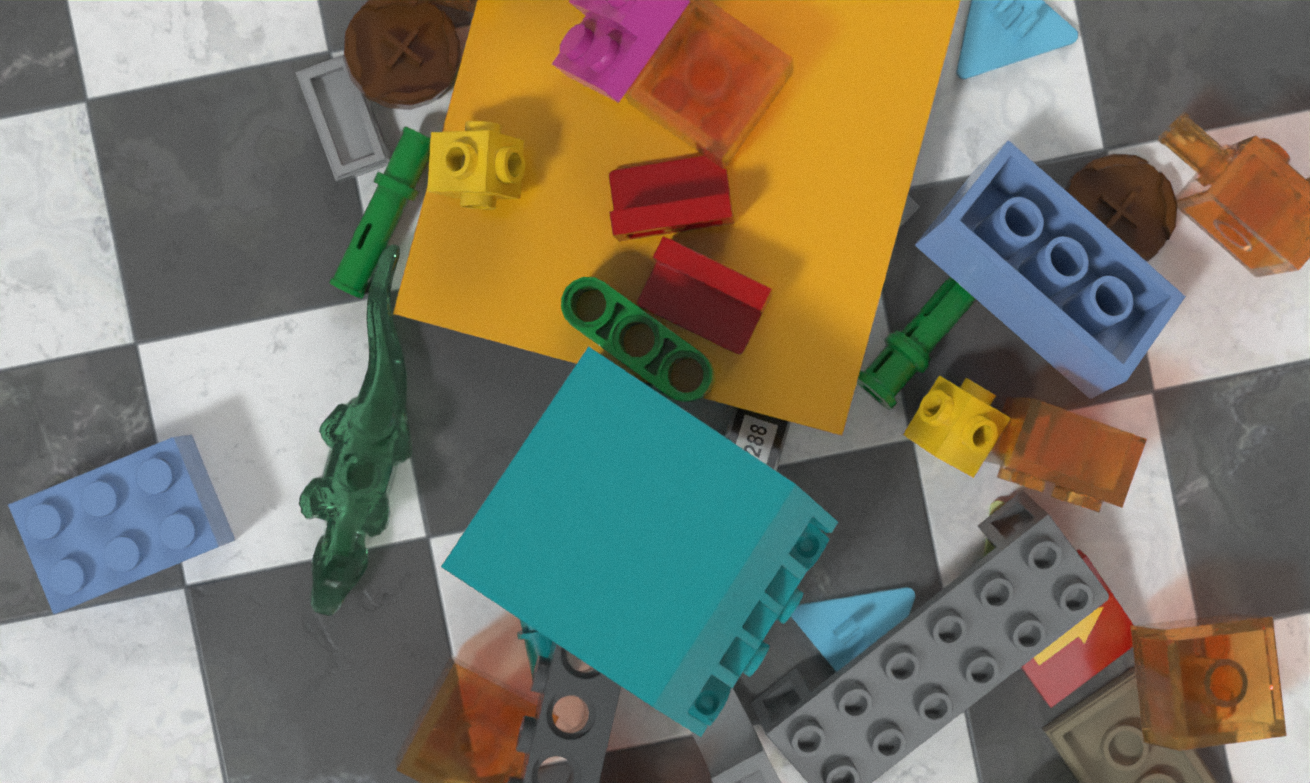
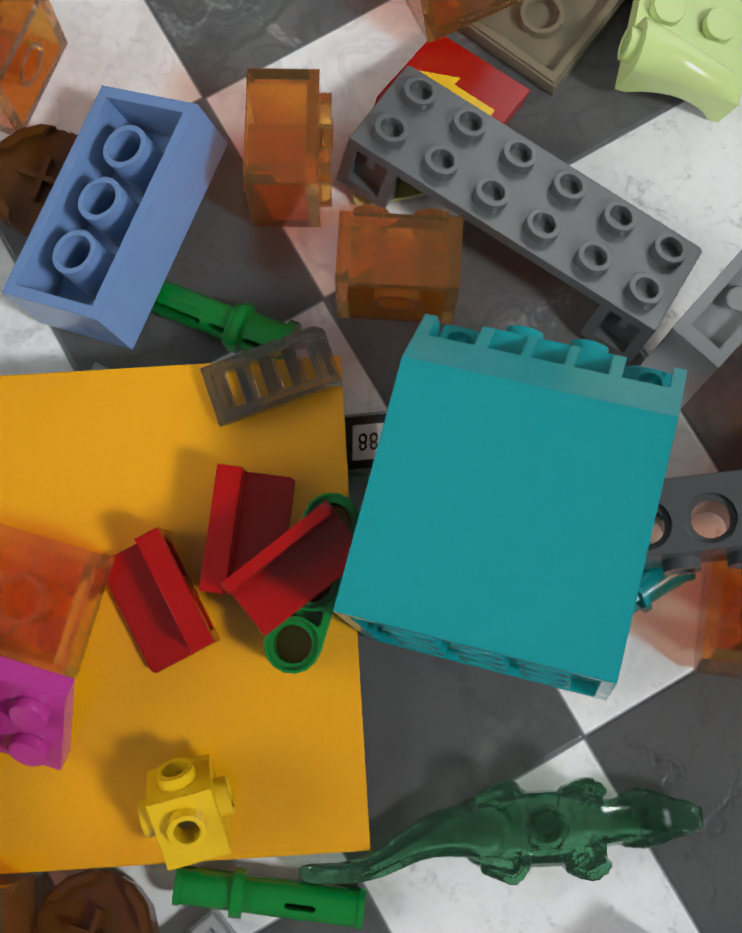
camera: 110 degrees left, 10 degrees down
medium azure piece [791,587,915,672] -> none
yellow brick [903,375,1011,478] -> none
none -> clear smoke slope [200,326,342,427]
none -> red panel [220,500,353,636]
none -> clear orange brick [335,205,463,324]

